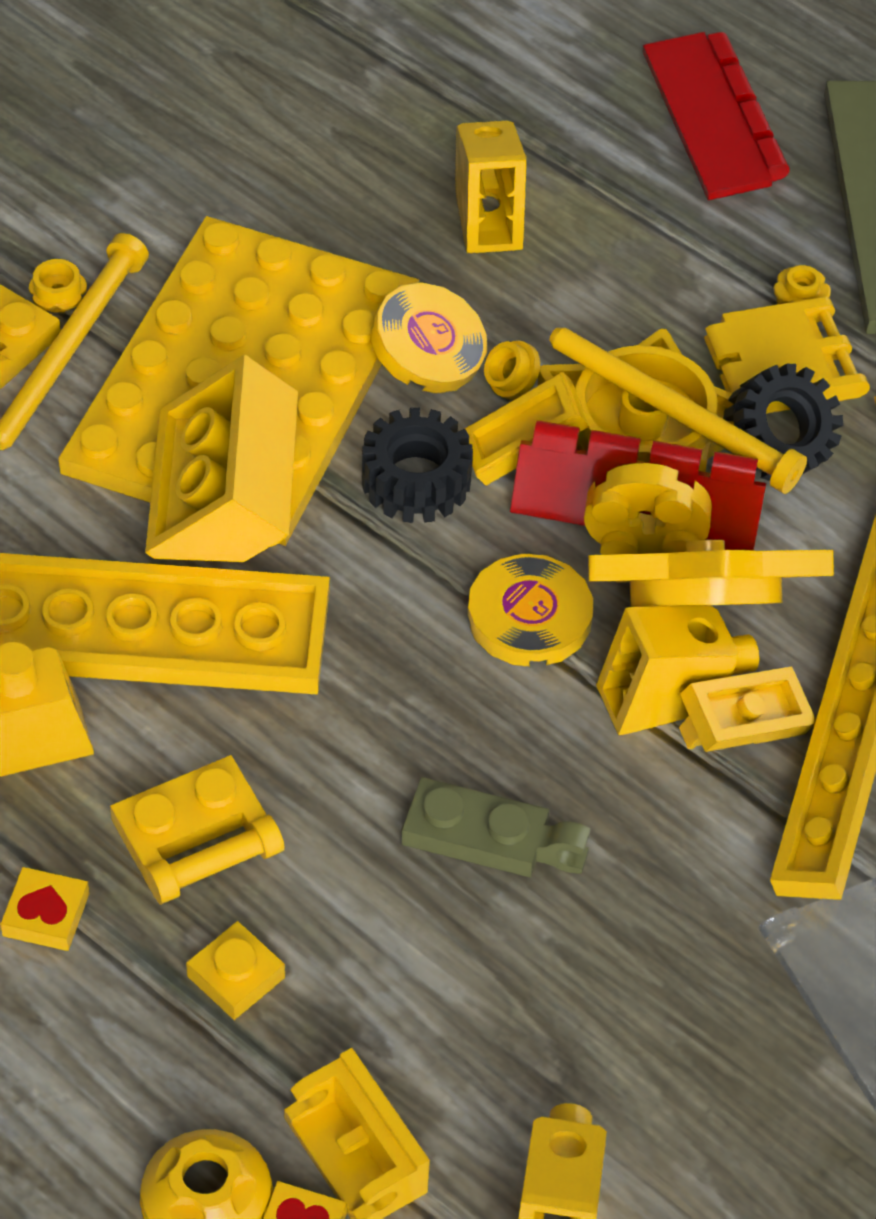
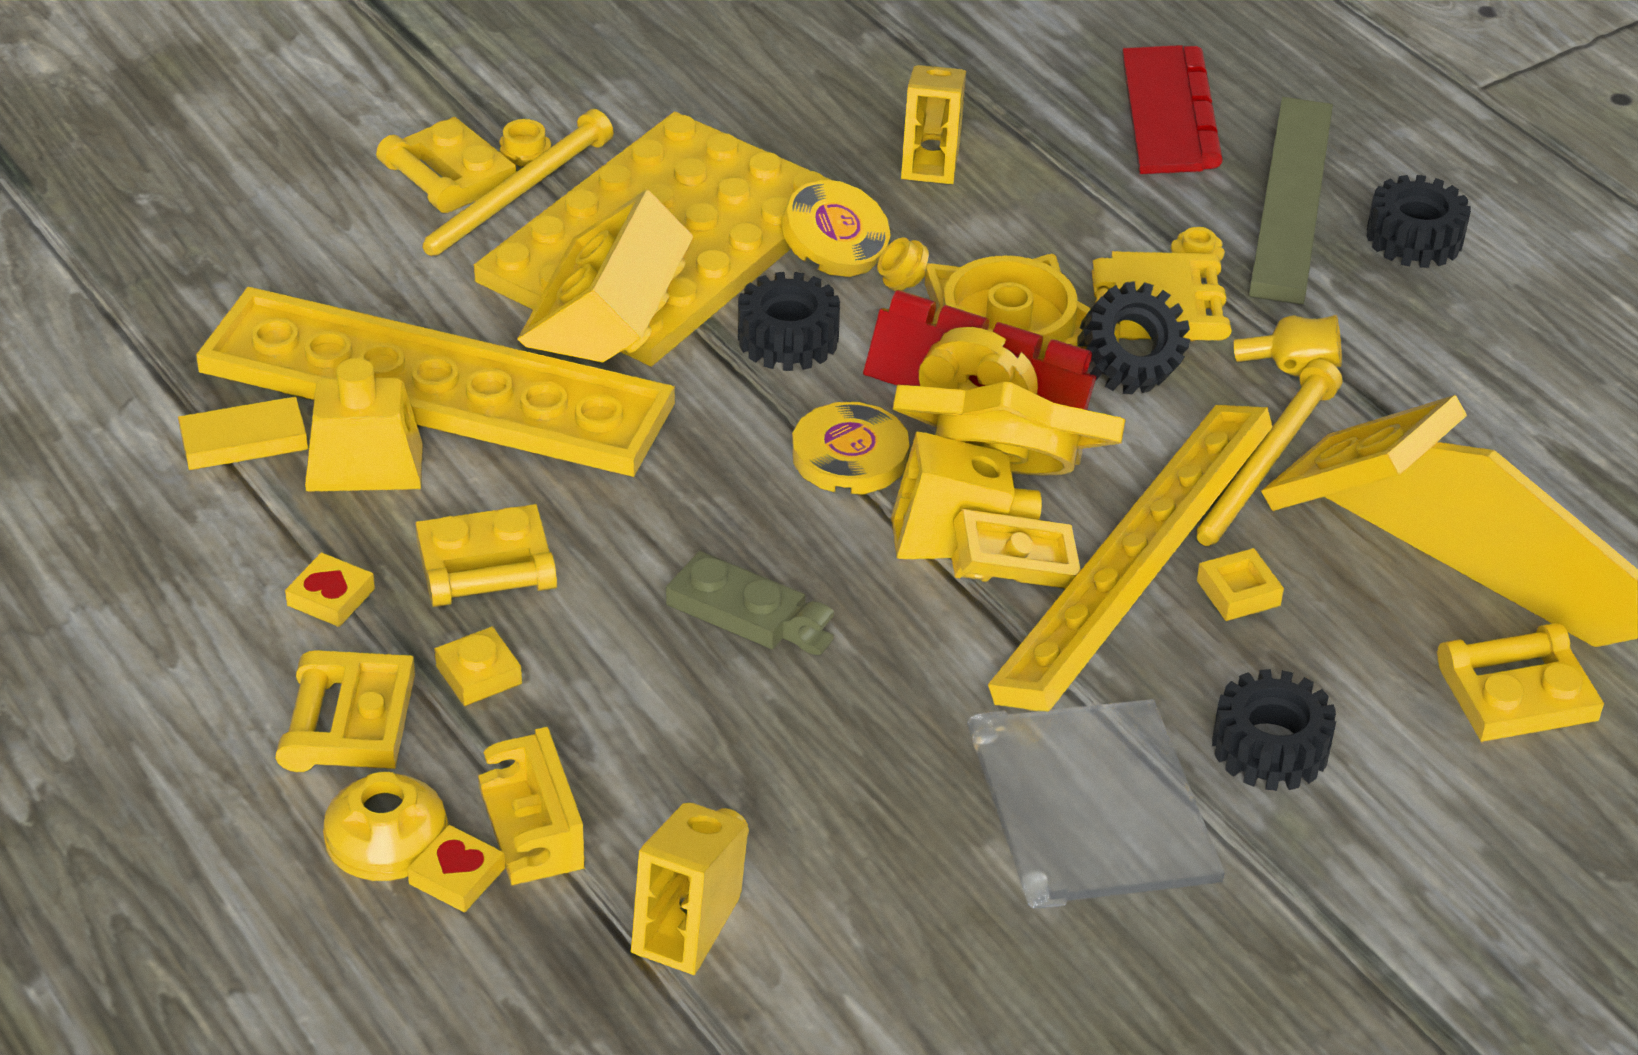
camera: 15 degrees right, 10 degrees down
yellow tile [464,372,590,486] -> none
yellow bar [549,327,807,494] -> none
none -> yellow plate [275,650,415,772]

